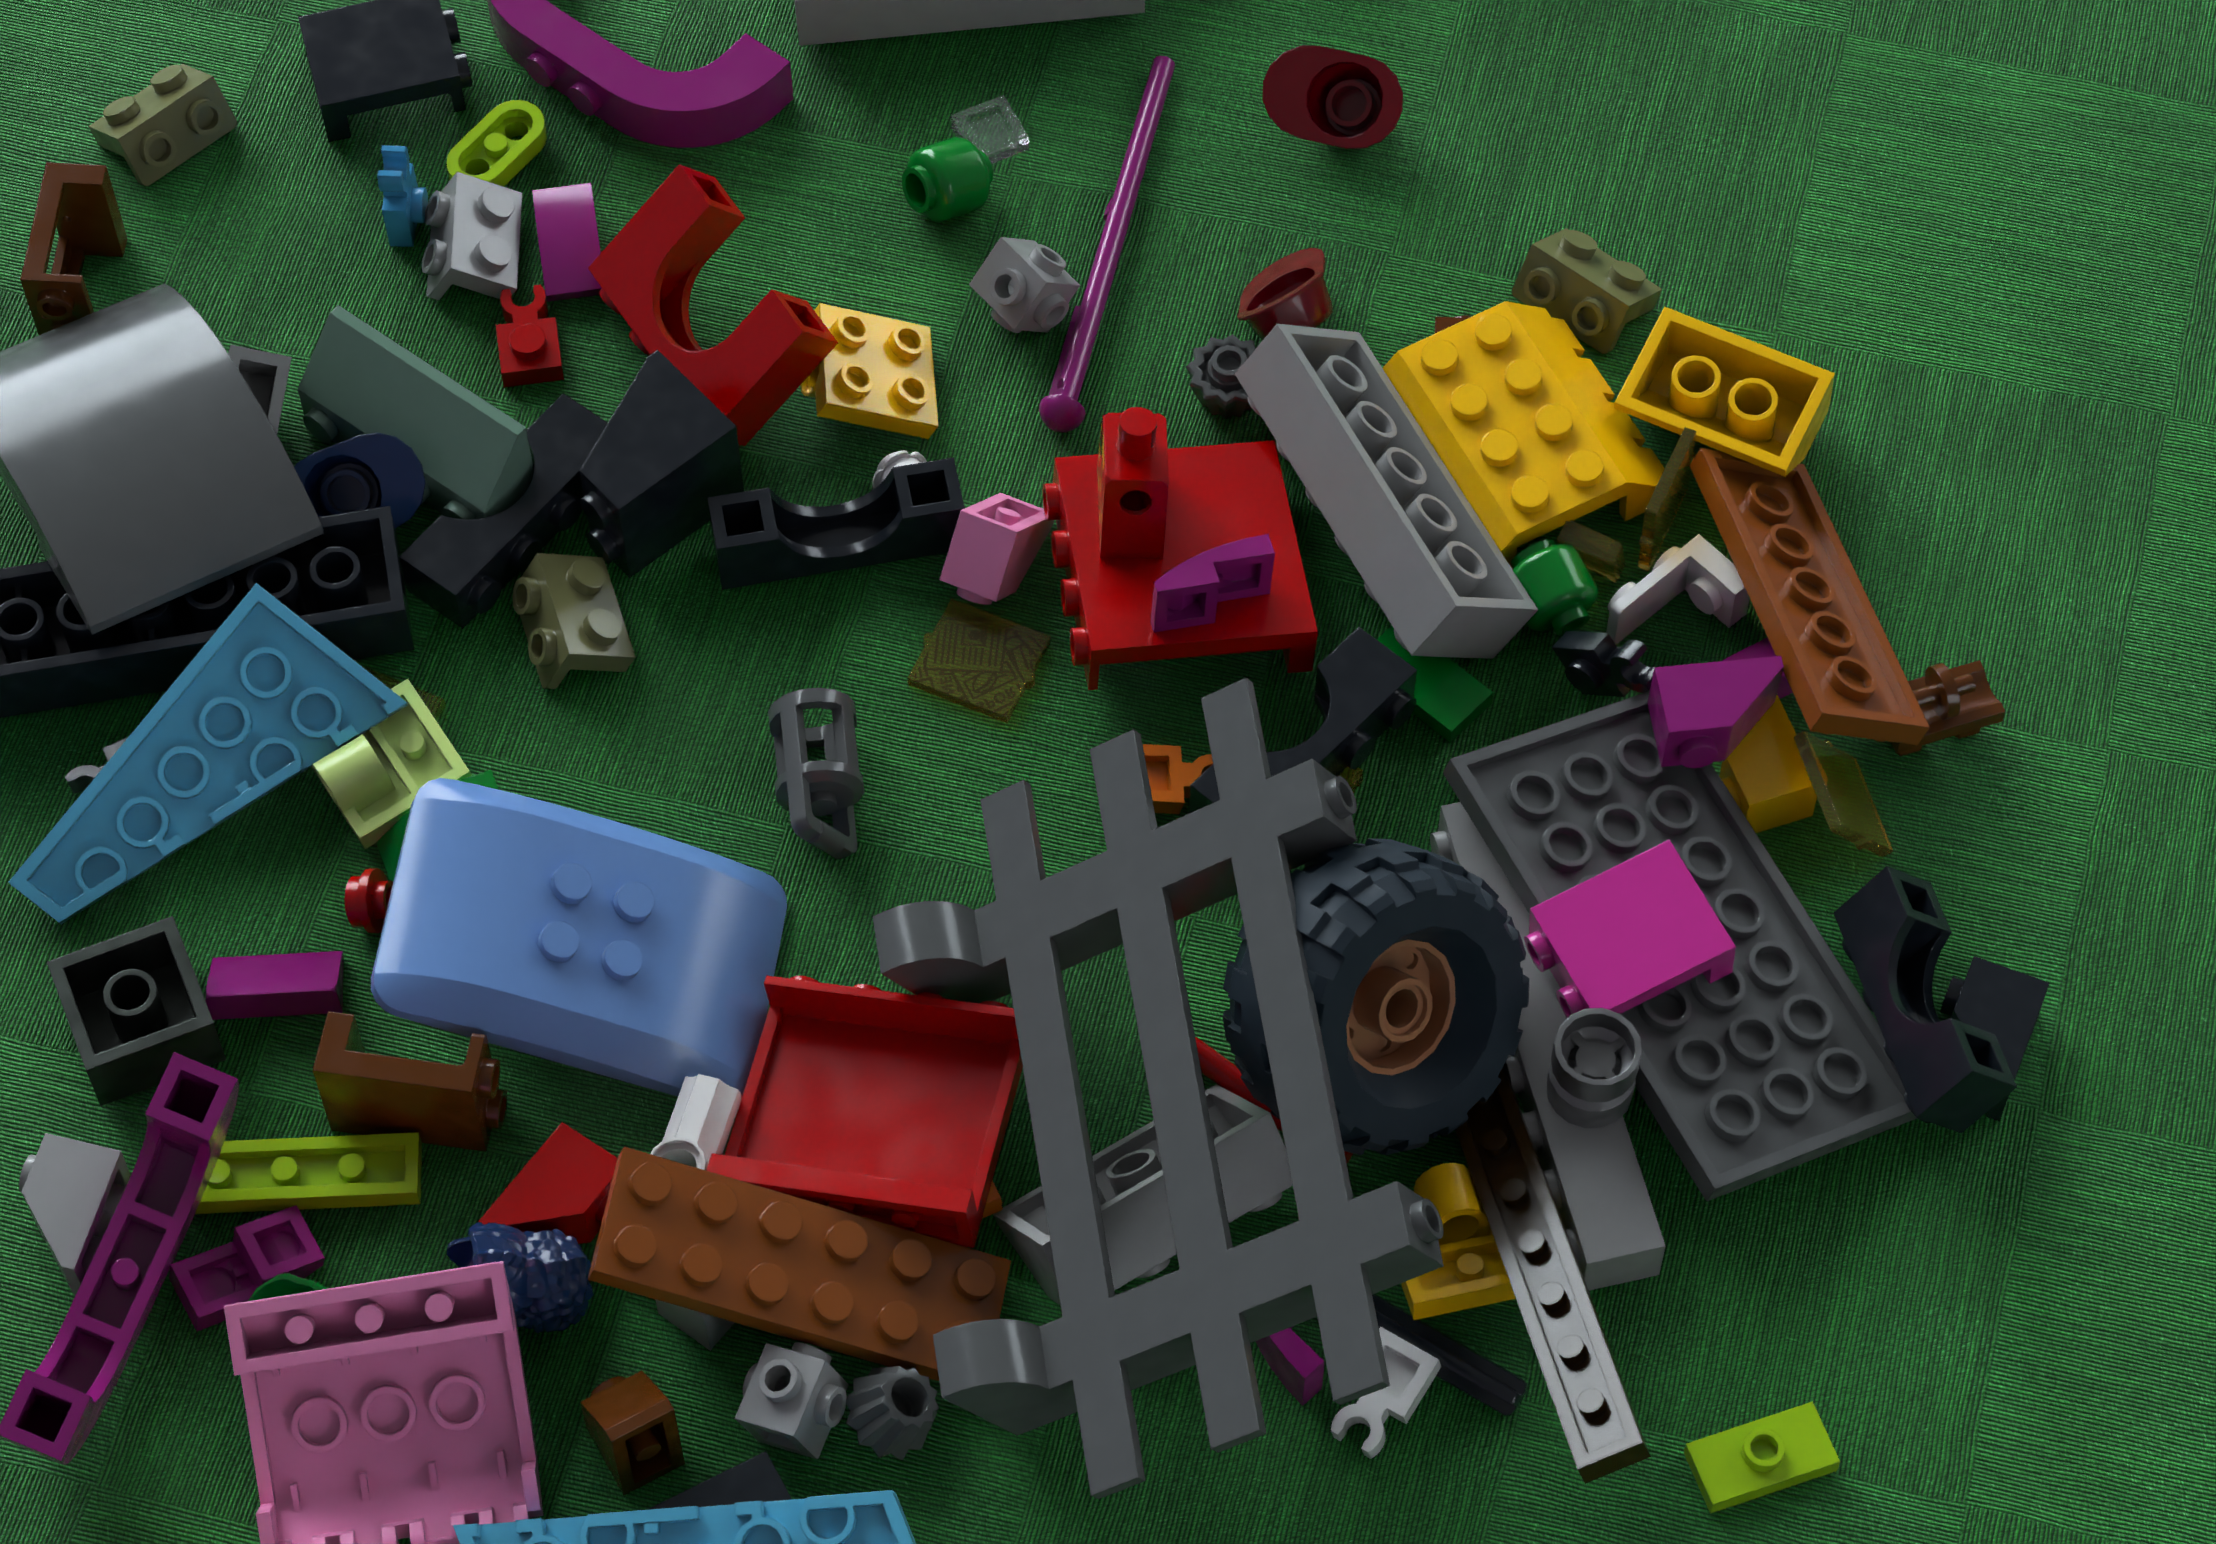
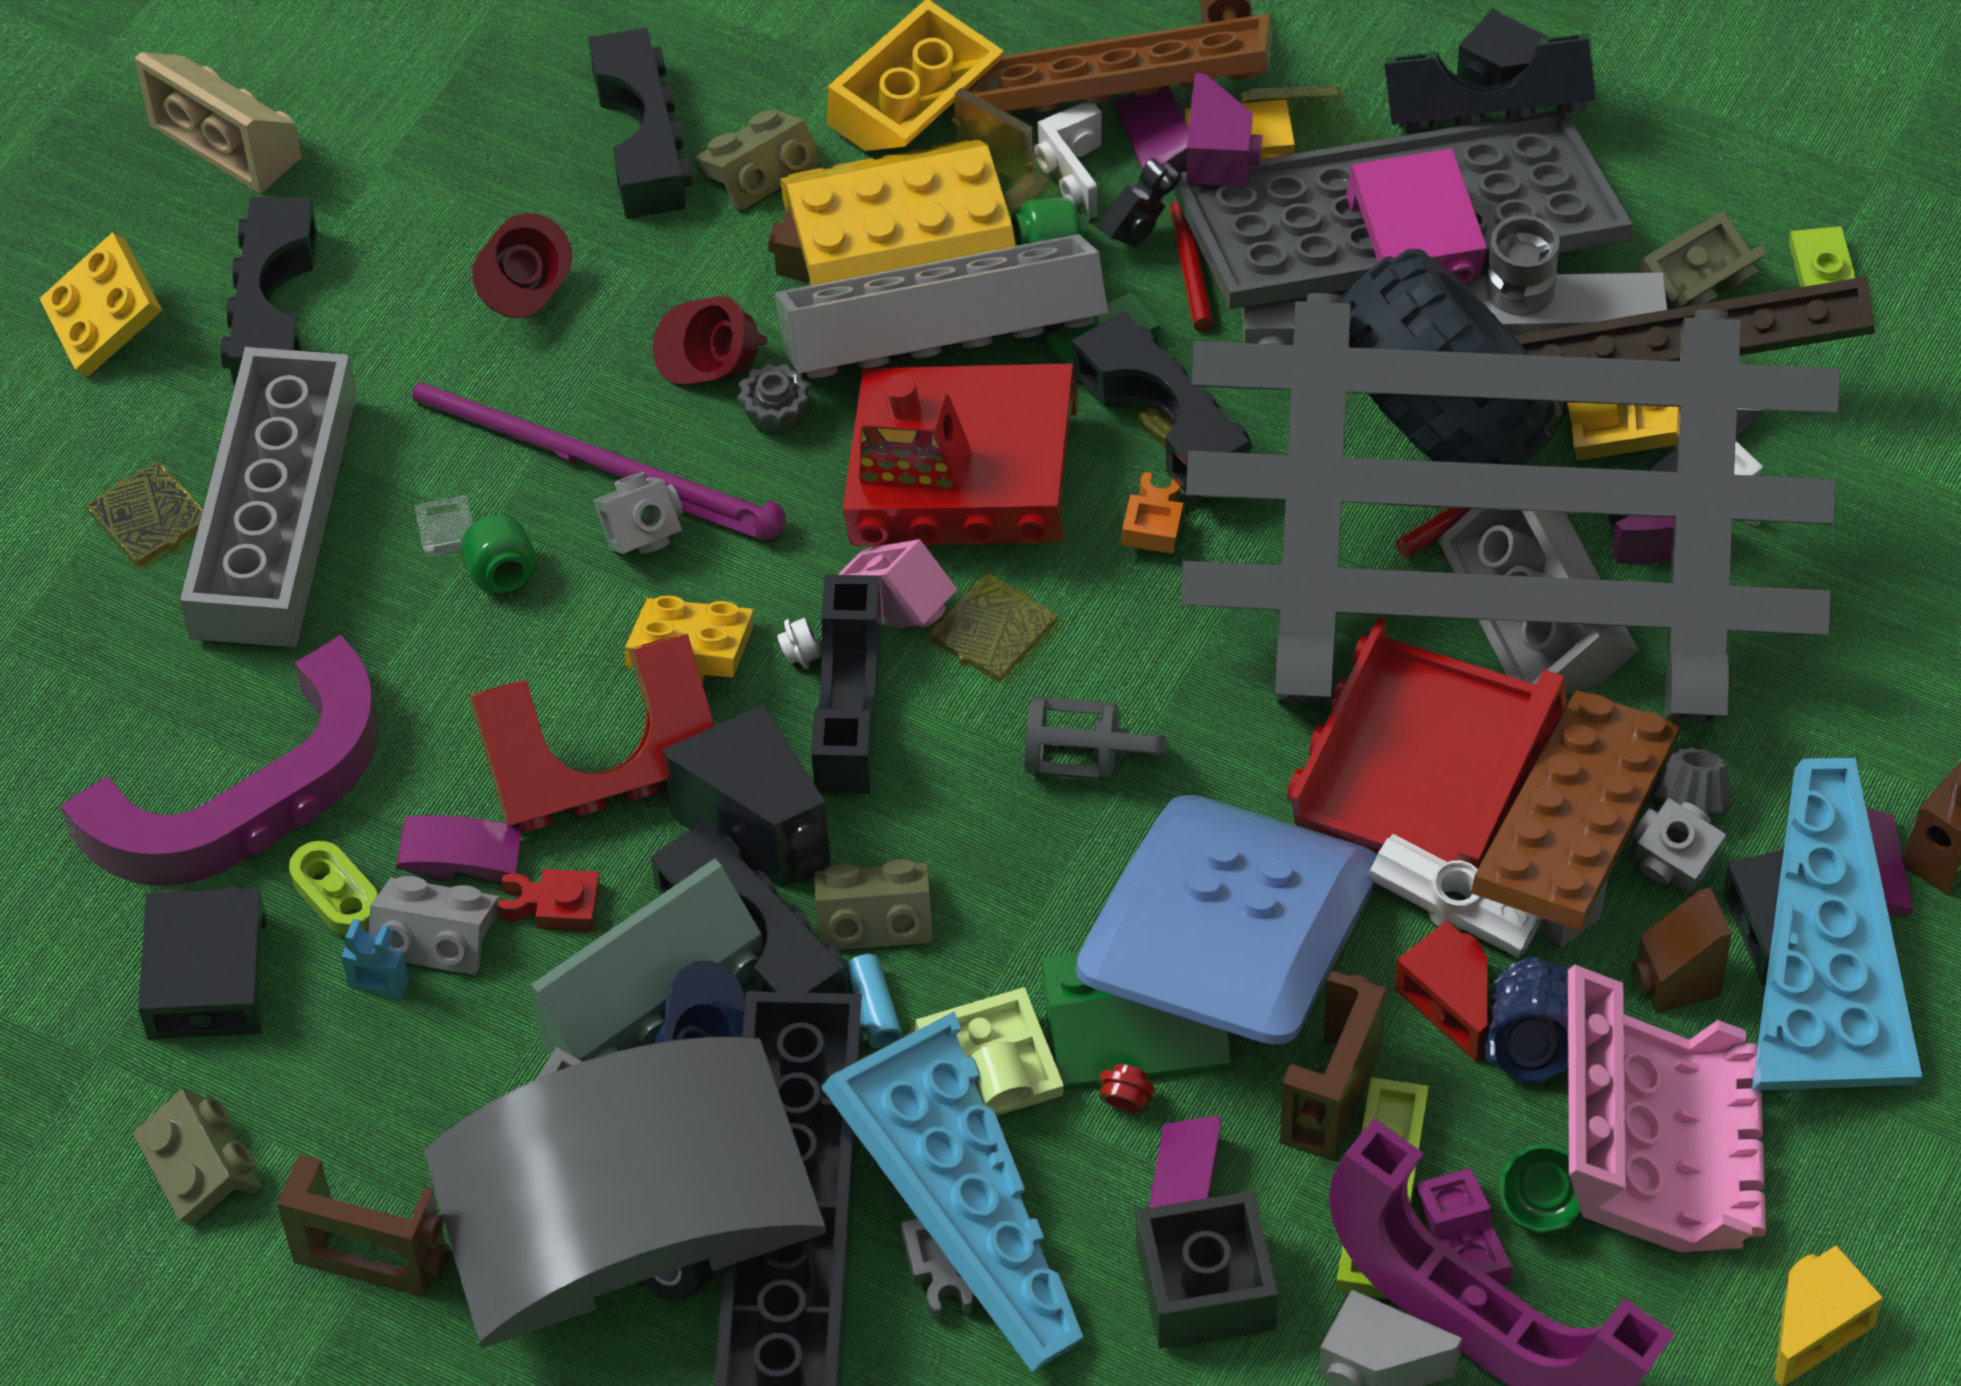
camera: 75 degrees left, 5 degrees down
magenta slope [1150,534,1275,632] -> none
none -> black arch [588,27,692,219]
none -> medium azure hinge [846,954,903,1049]
none -> olive bracket [1636,210,1767,310]

